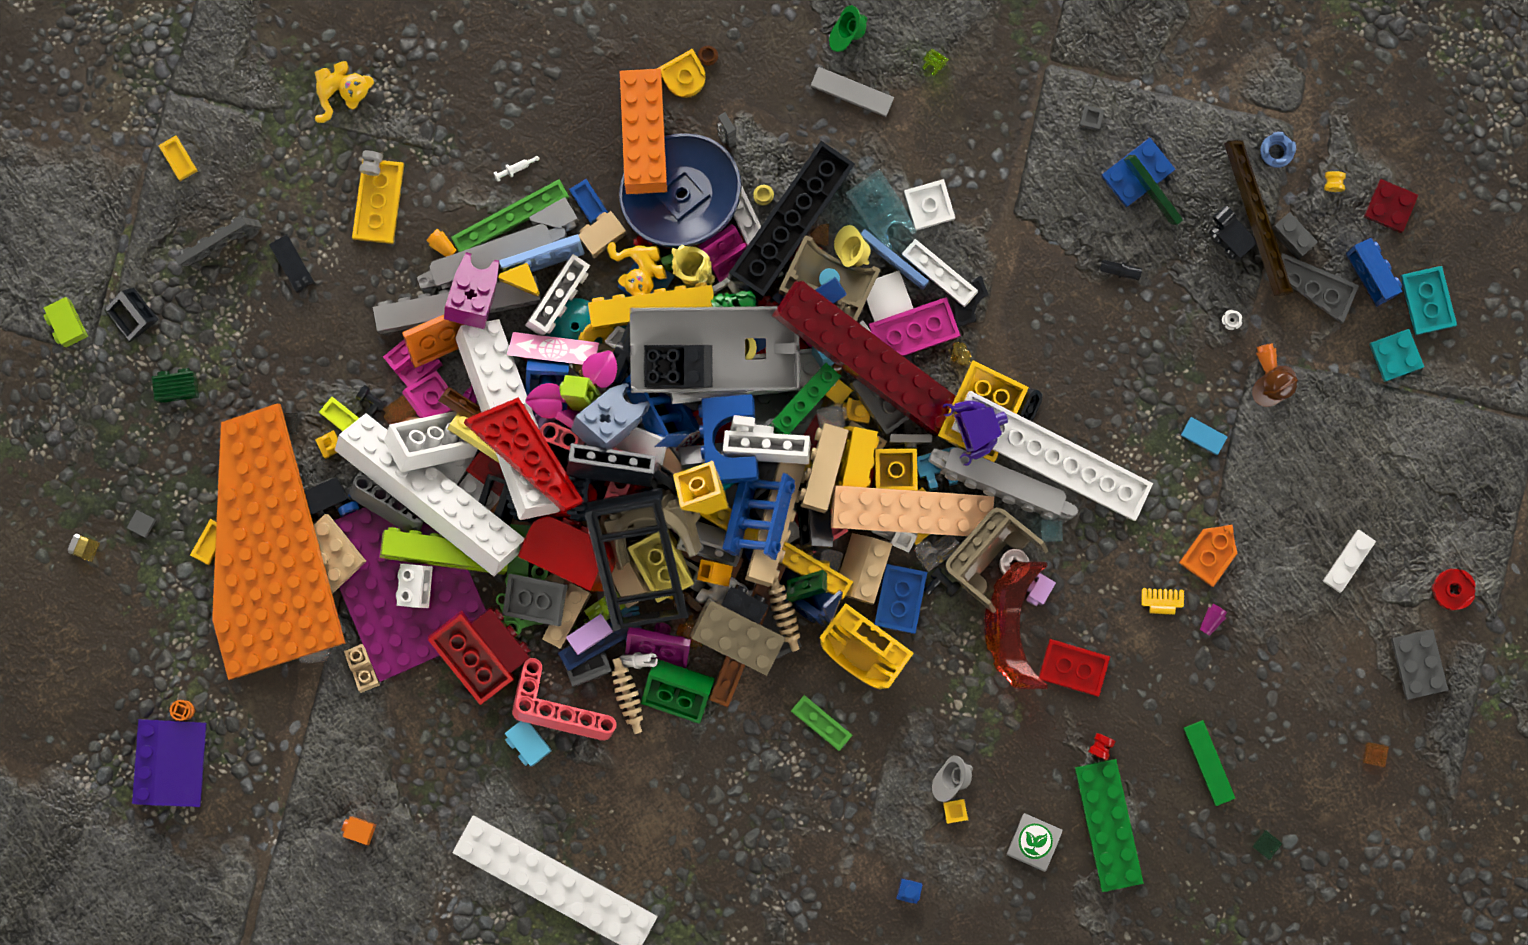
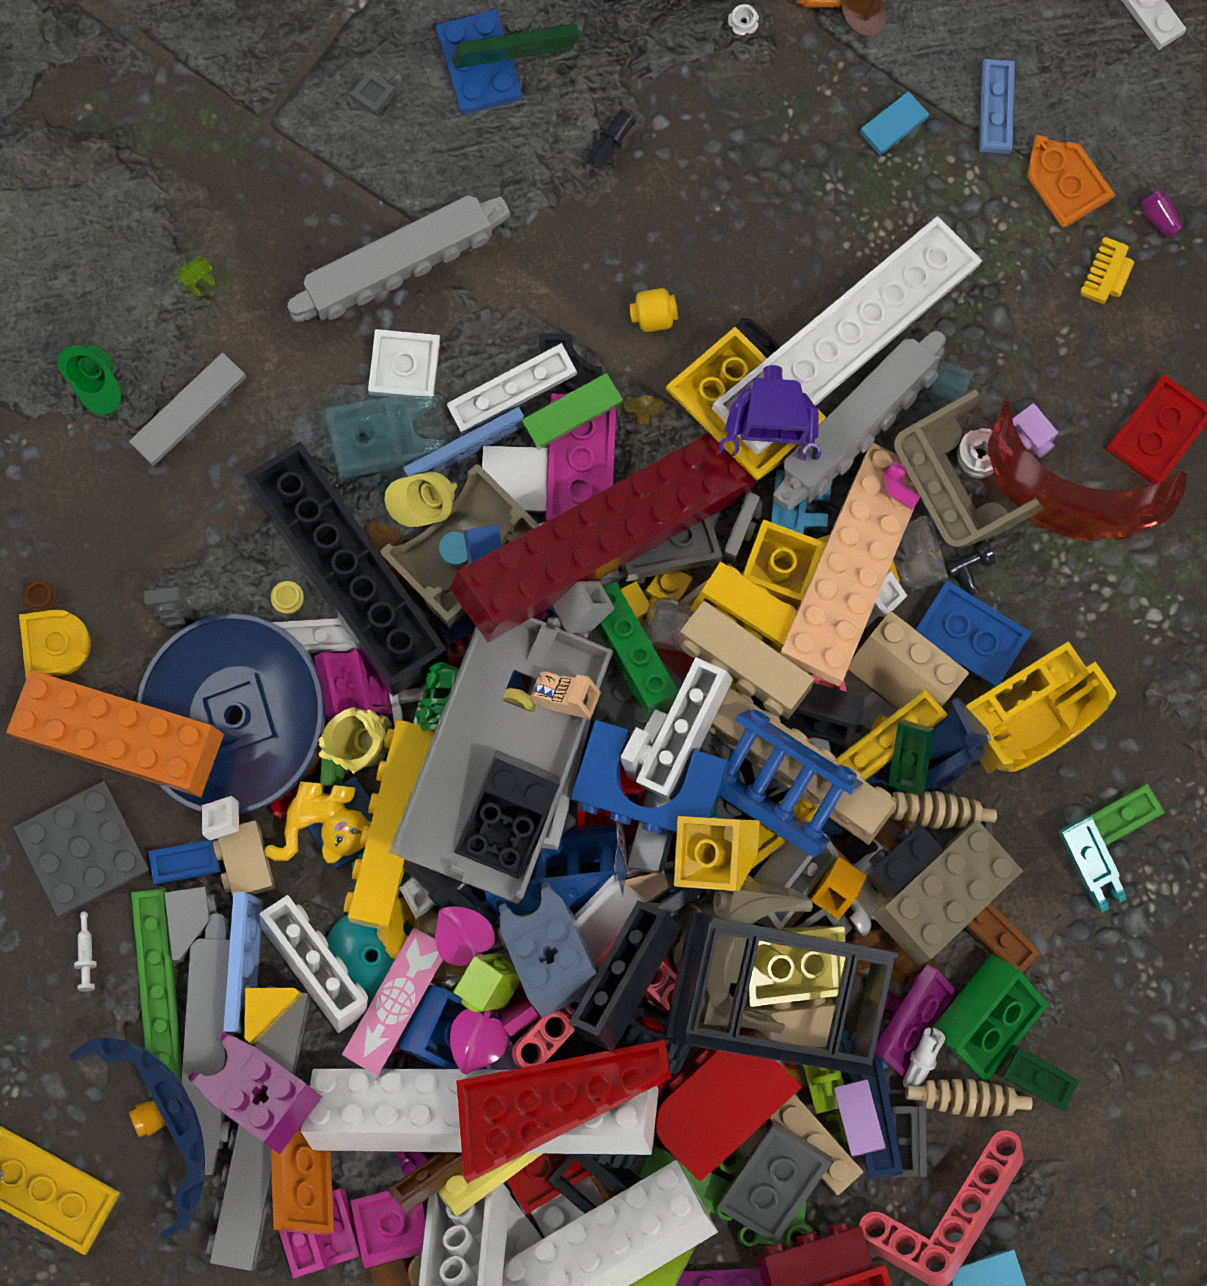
camera: 75 degrees left, 5 degrees down
none -> dark grey plate [13,781,151,918]
none -> dark blue windscreen [69,1037,205,1240]
none -> white plate [202,796,239,840]
none -> light grey hinge [287,195,510,323]
none -> bright green tile [522,373,623,450]
none -> light nougat leg [530,672,601,719]
none -> light grey brick [553,581,615,633]
none -> yellow head [630,288,678,332]
none -> dark pink arm [883,462,920,510]
none -> medium blue tile [979,59,1015,154]
none -> dark green plate [1001,1047,1080,1111]
none -> hinge [1059,815,1127,913]

